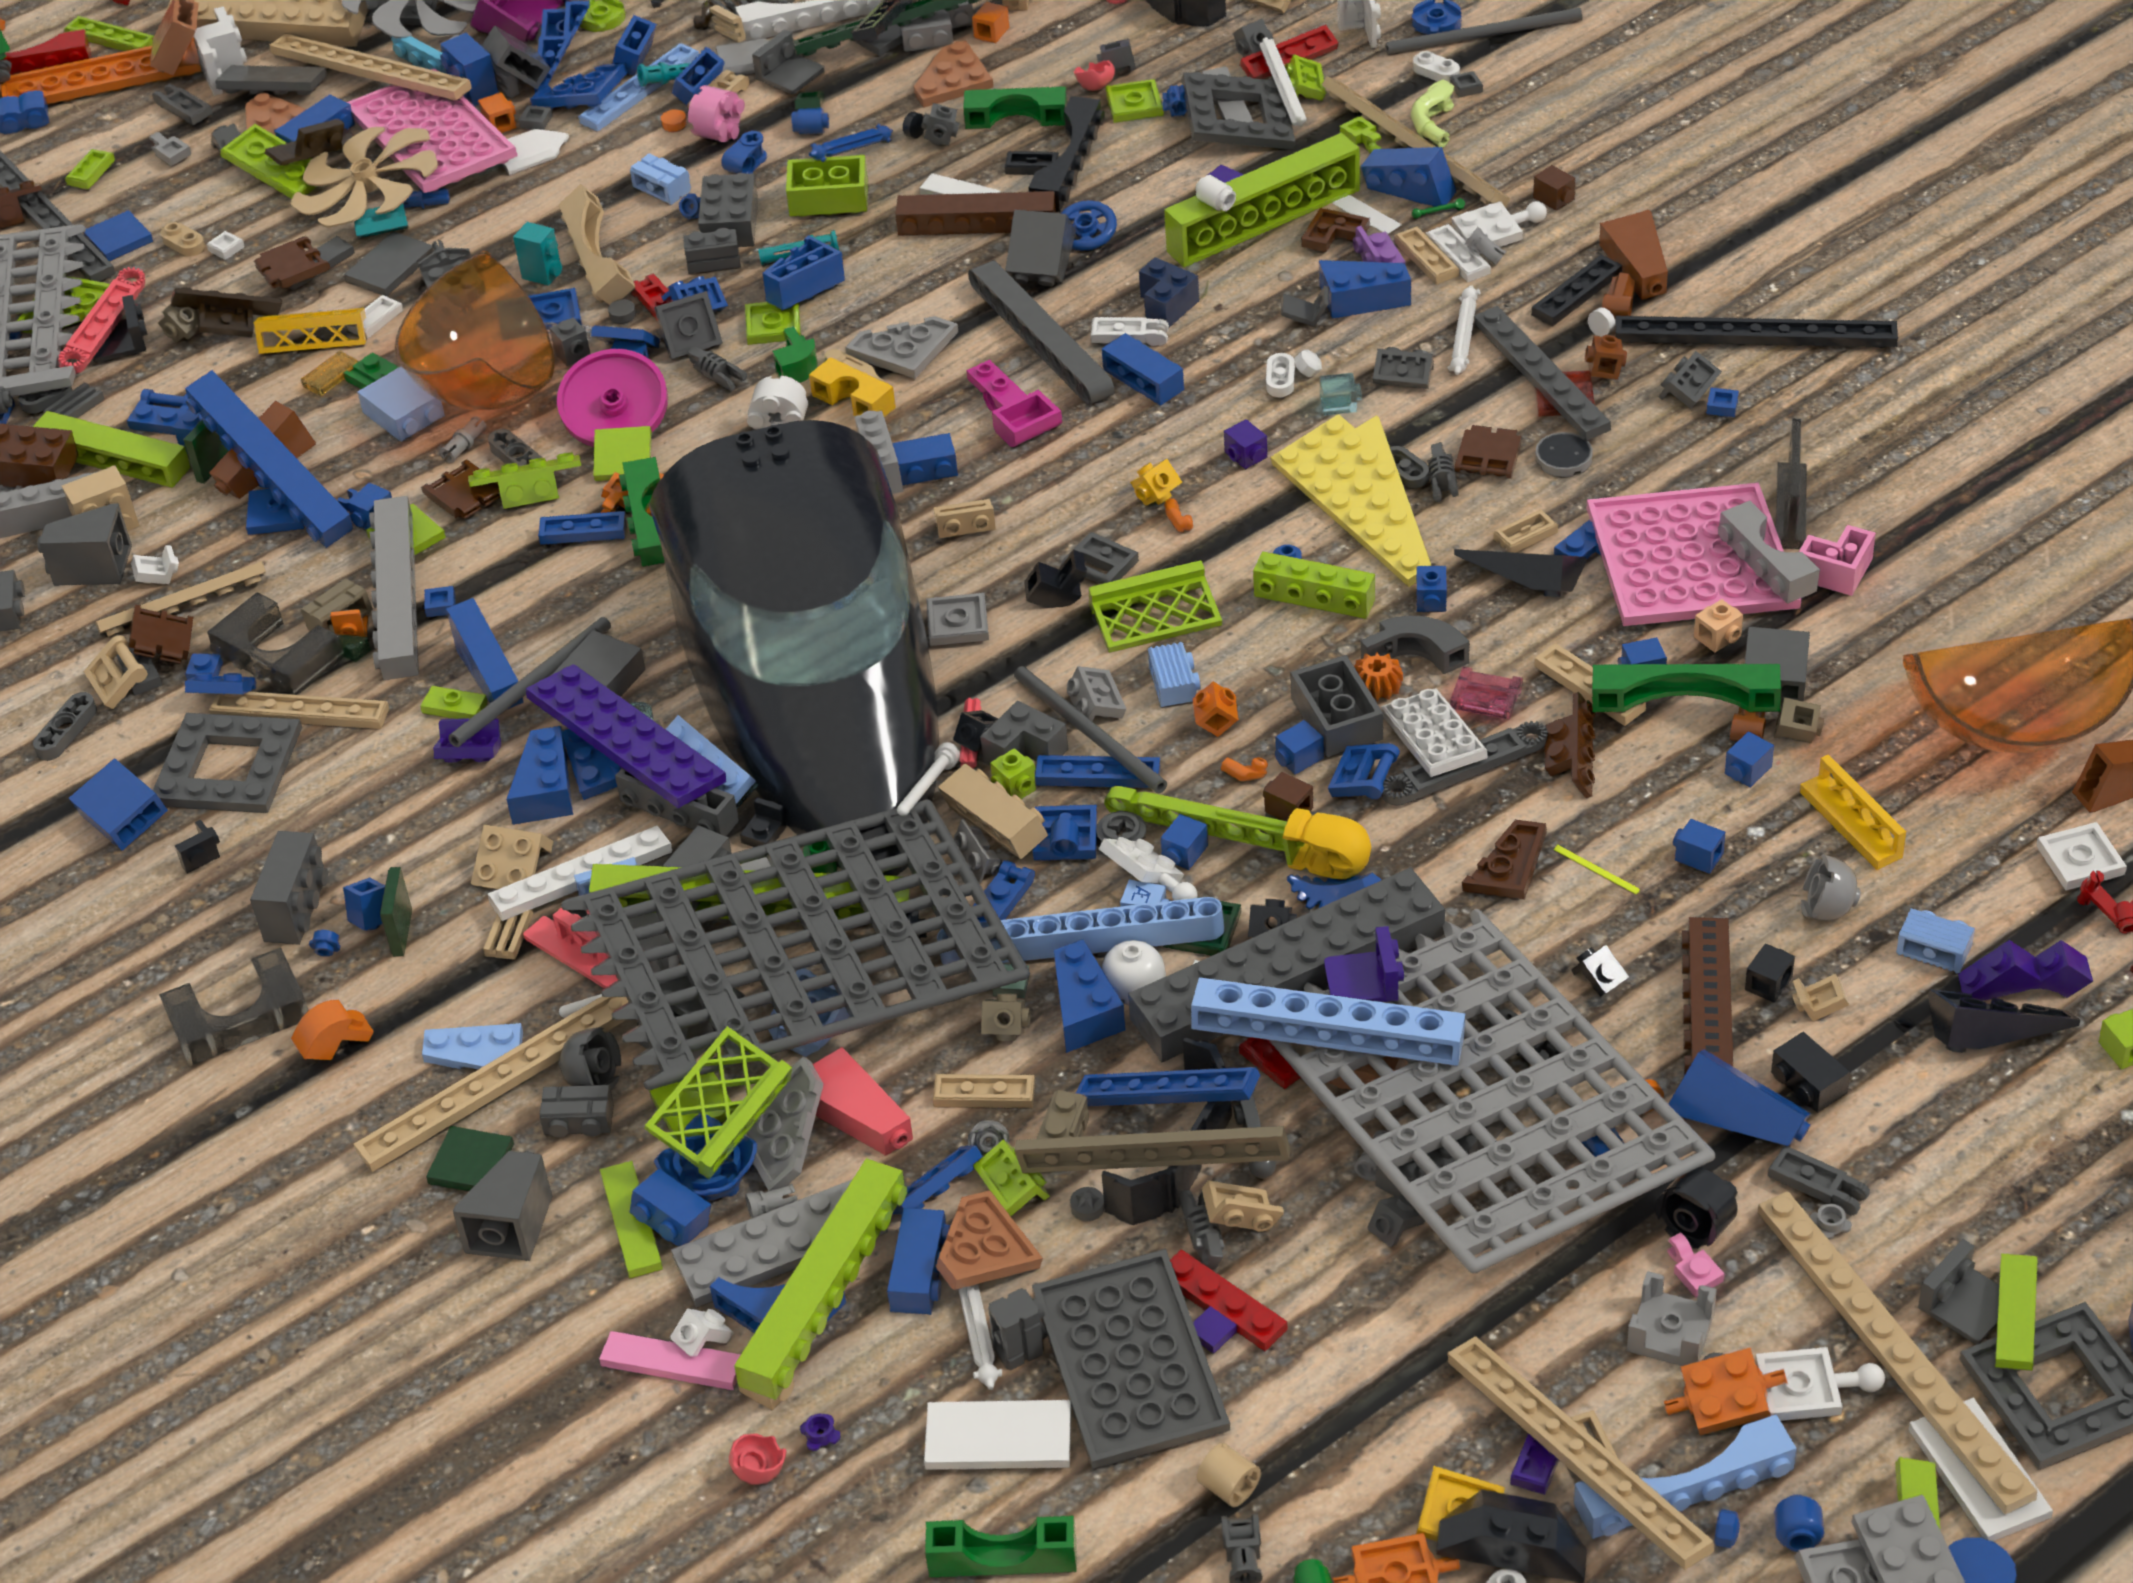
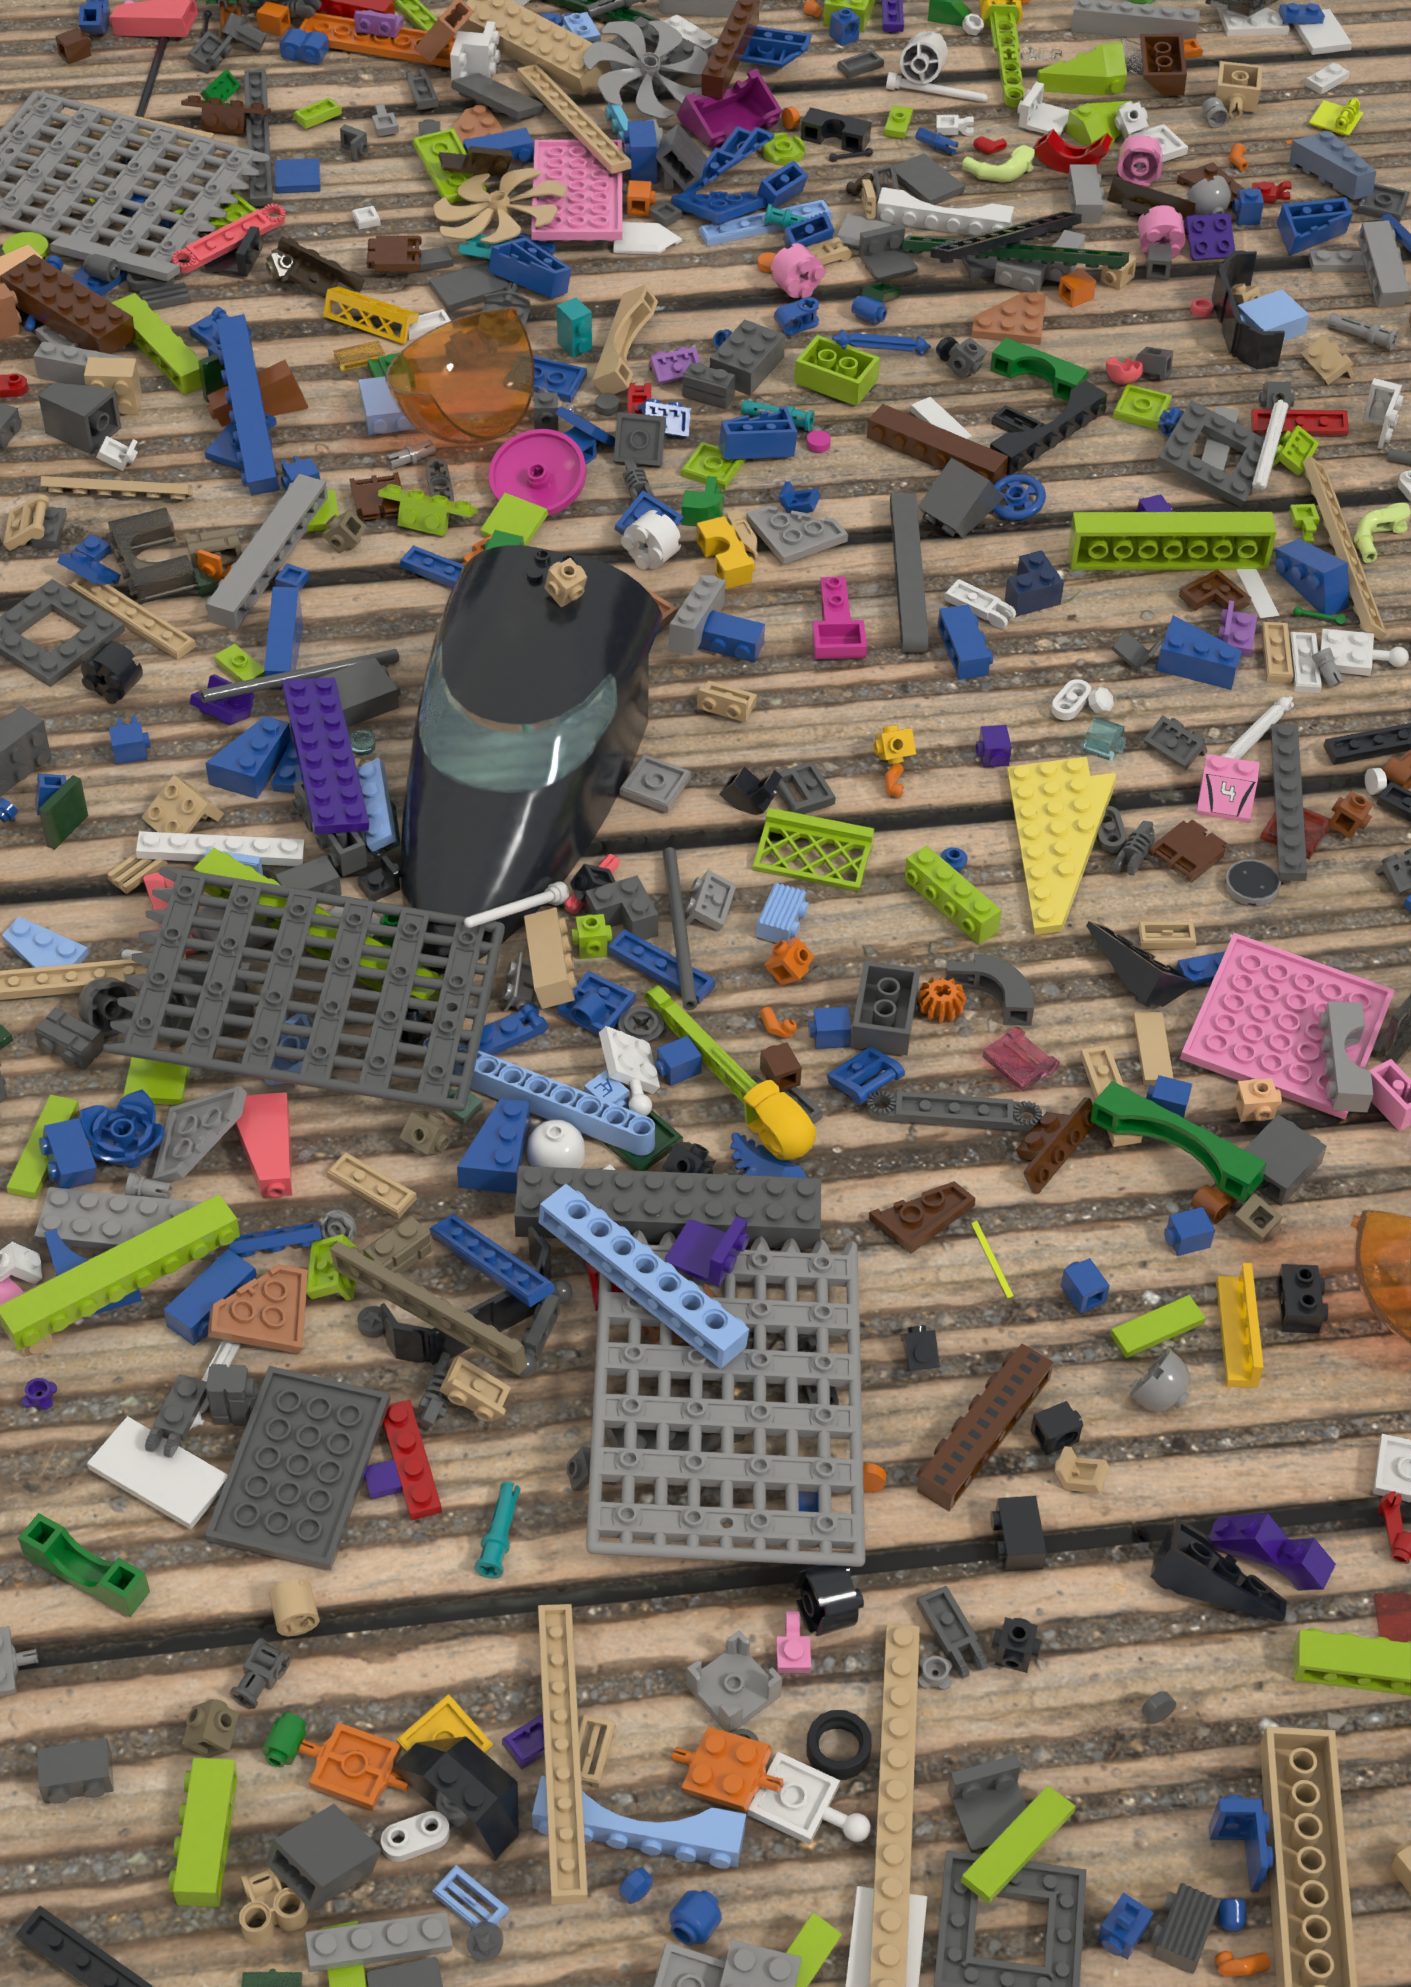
camera: 25 degrees right, 5 degrees up
reddish brown plate [128,604,193,664] -> none
tan plate [161,222,205,256] -> none
light blue brick [630,153,691,205] -> none
lime fence [645,1026,792,1180] -> none
white brick [1195,175,1236,211] -> none
white tile [1381,688,1488,777] -> none
blue brick [1416,566,1447,612] -> none
blue slope [1668,1050,1811,1146] -> none
light blue brick [1896,908,1975,974] -> none
none -> black brick [81,641,143,704]
none -> blue brick [109,716,151,764]
none -> dark grey hinge [145,1374,207,1458]
none -> dark tan brick [322,509,367,553]
none -> dark grey bracket [340,124,368,161]
none -> medium lavender bracket [354,10,403,38]
none -> teal pin [474,1482,521,1579]
none -> blue wedge [488,237,572,298]
none -> tan brick [545,558,587,608]
none -> blue plate [614,490,684,536]
none -> medium lavender bracket [648,347,701,385]
none -> blue bracket [779,481,821,514]
none -> dark pink tile [806,430,831,453]
none -> black tyre [806,1710,872,1780]
none -> black brick [991,1617,1042,1673]
none -> lime tile [1110,1295,1206,1358]
none -> tan tile [1133,1012,1174,1086]
none -> dark grey tile [1142,1691,1176,1724]
none -> bright pink slope [1196,754,1260,823]
none -> black brick [1277,1264,1328,1334]

